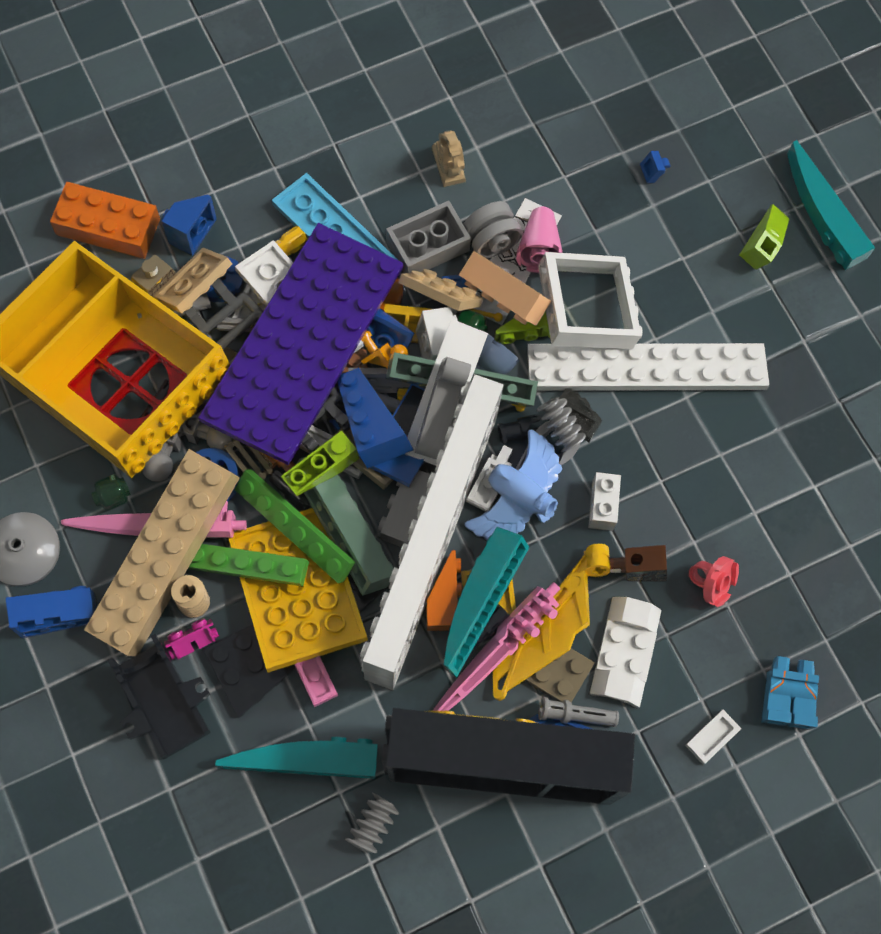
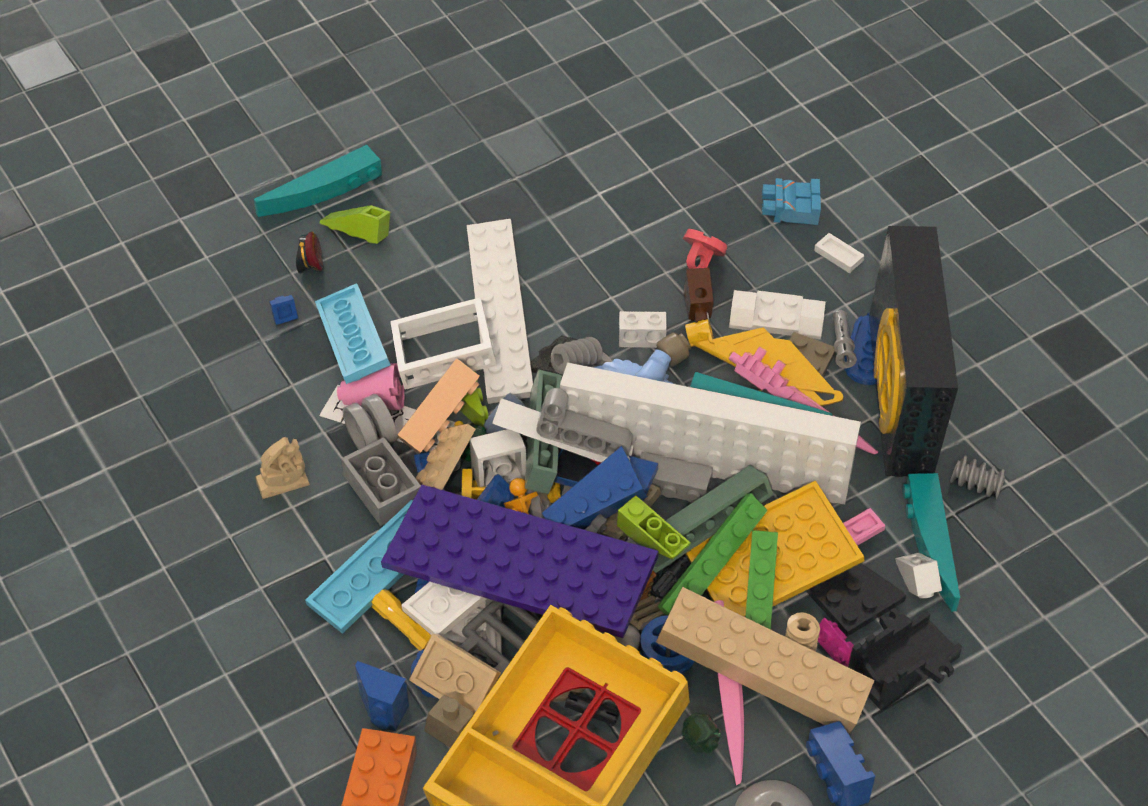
camera: 90 degrees left, 20 degrees down
none -> piece [296,231,323,274]
none -> medium azure plate [315,283,391,384]
none -> dark tan head [656,332,691,367]
none -> white slope [895,553,942,598]

